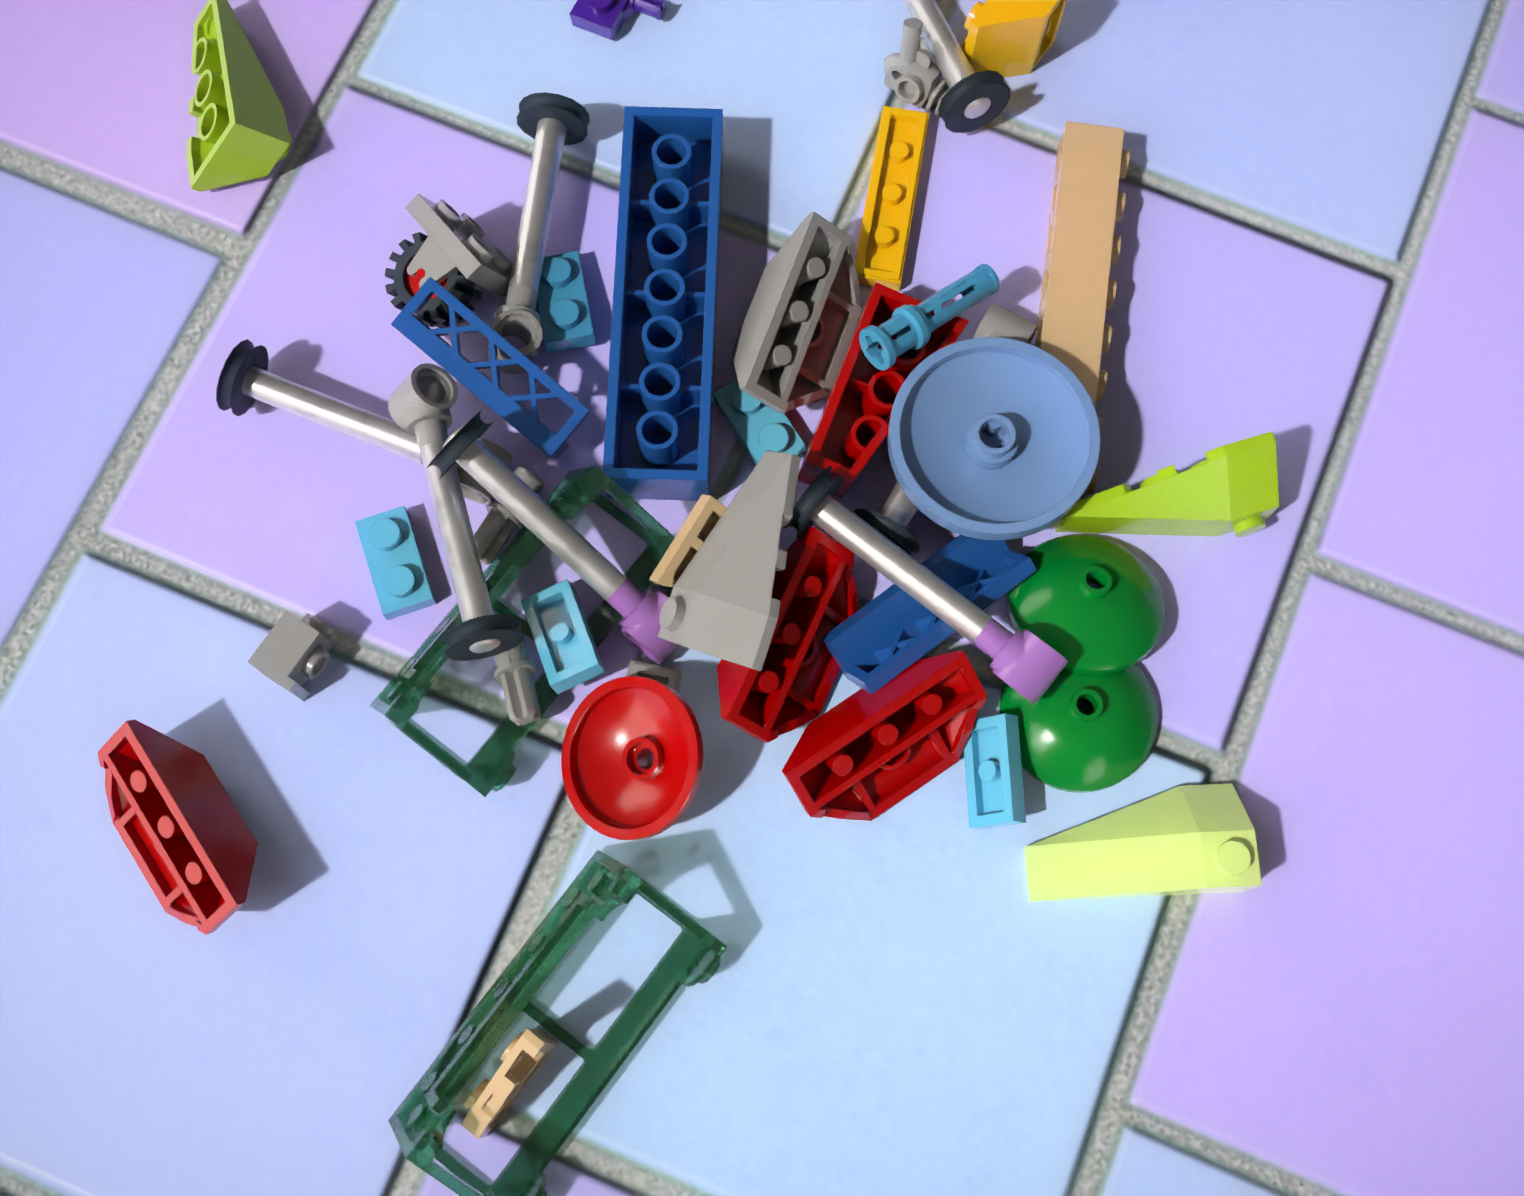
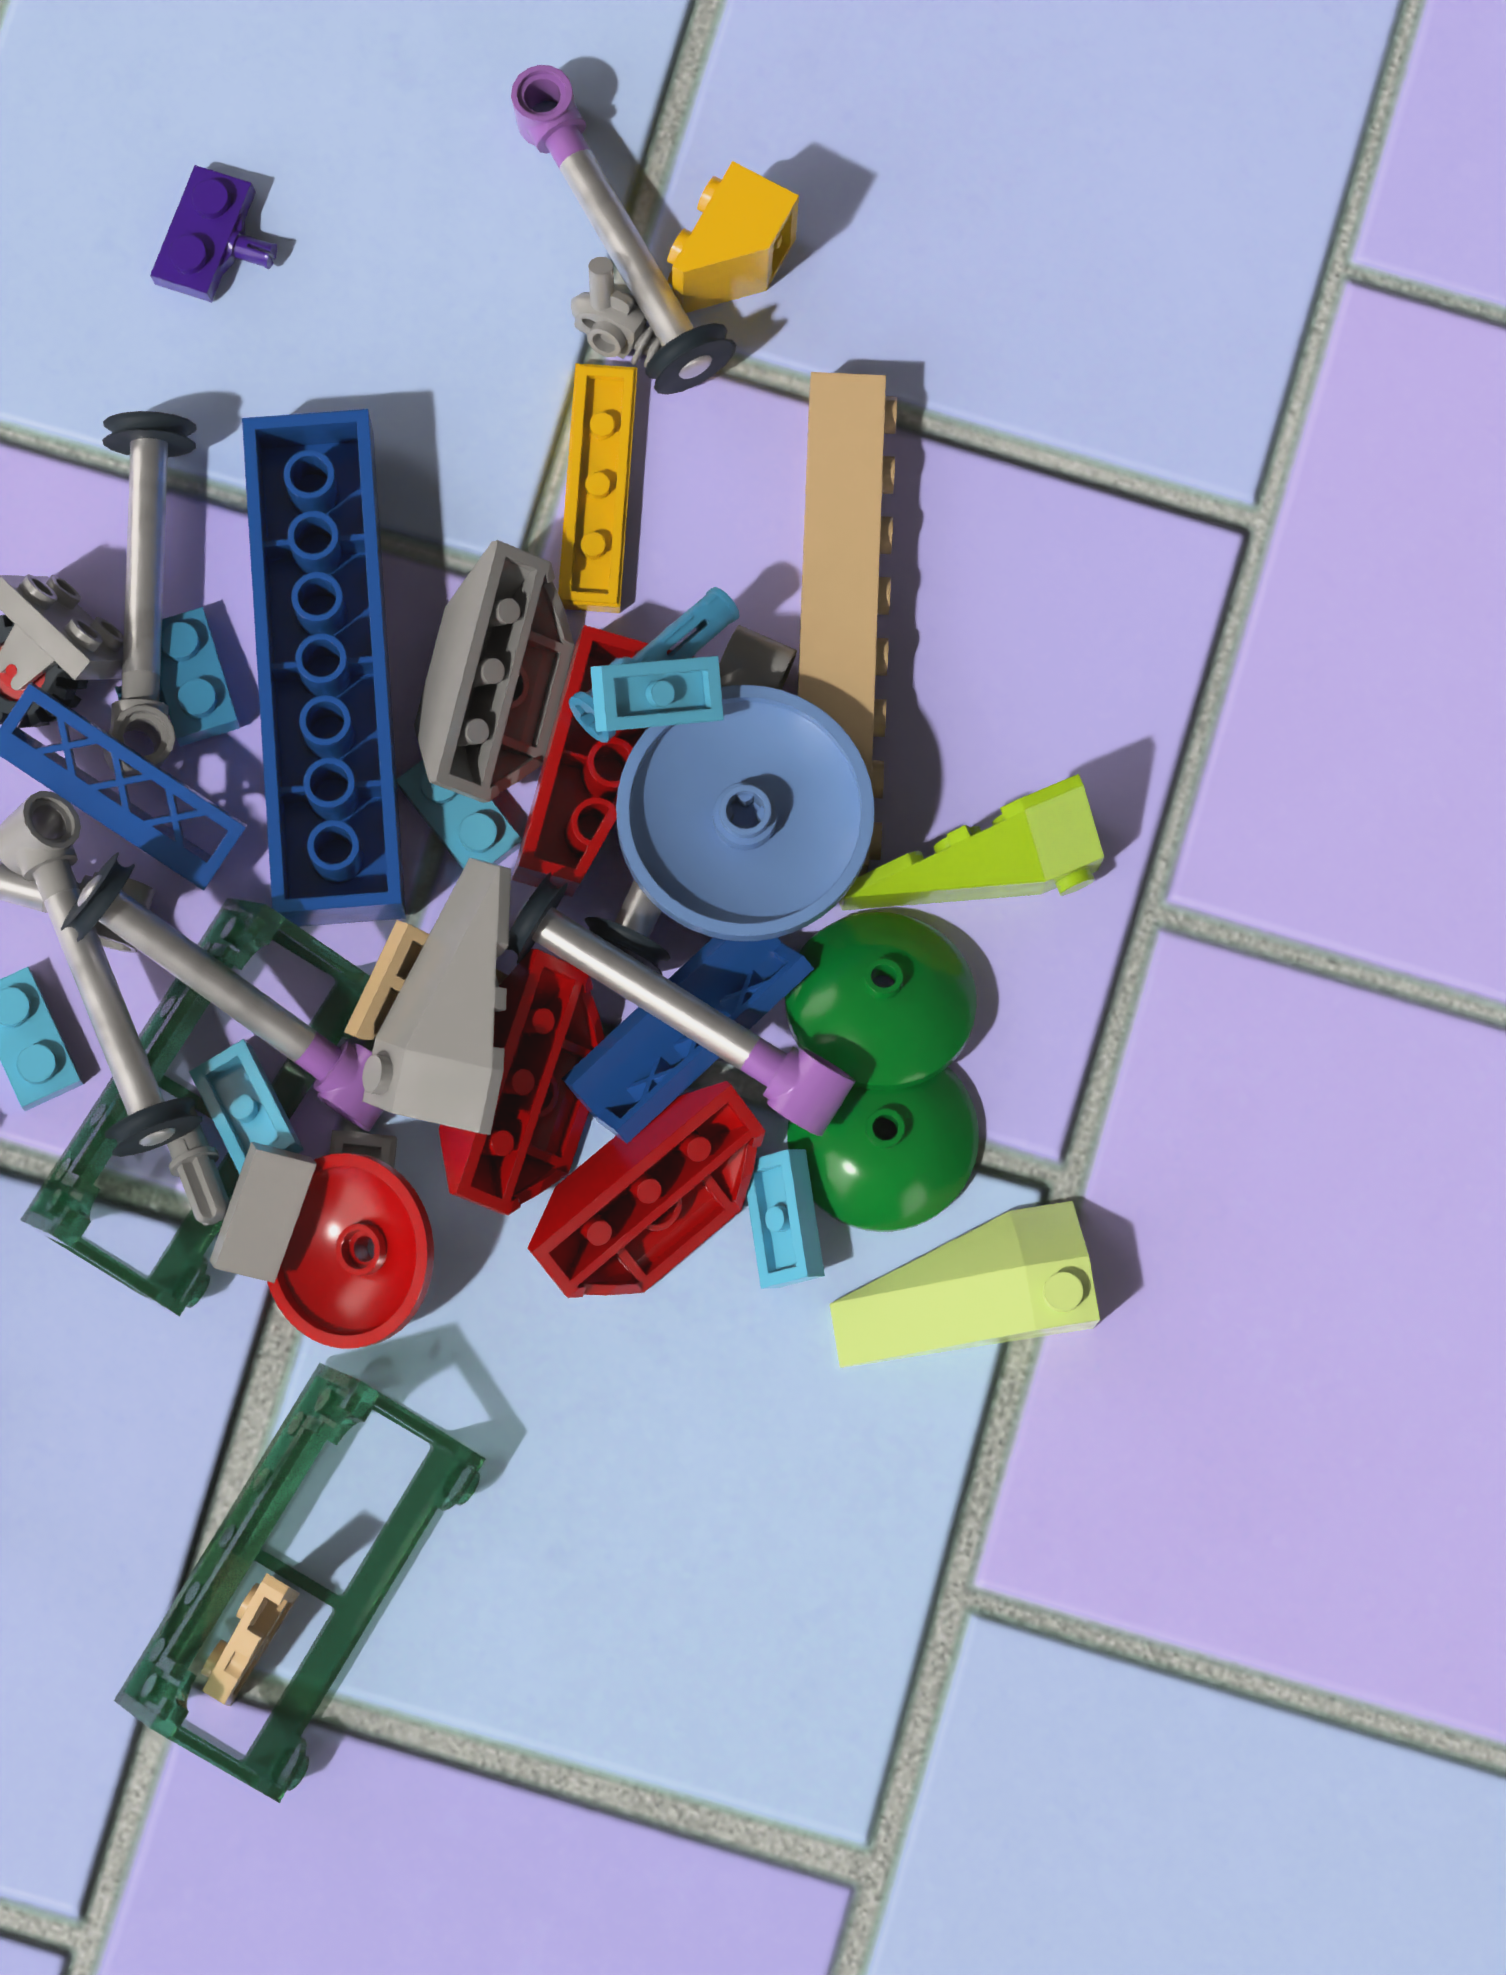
camera: 10 degrees left, 5 degrees up
light grey axle [474,467,545,565] -> none
none -> light grey tile [209,1142,317,1283]
none -> medium azure plate [590,656,724,732]

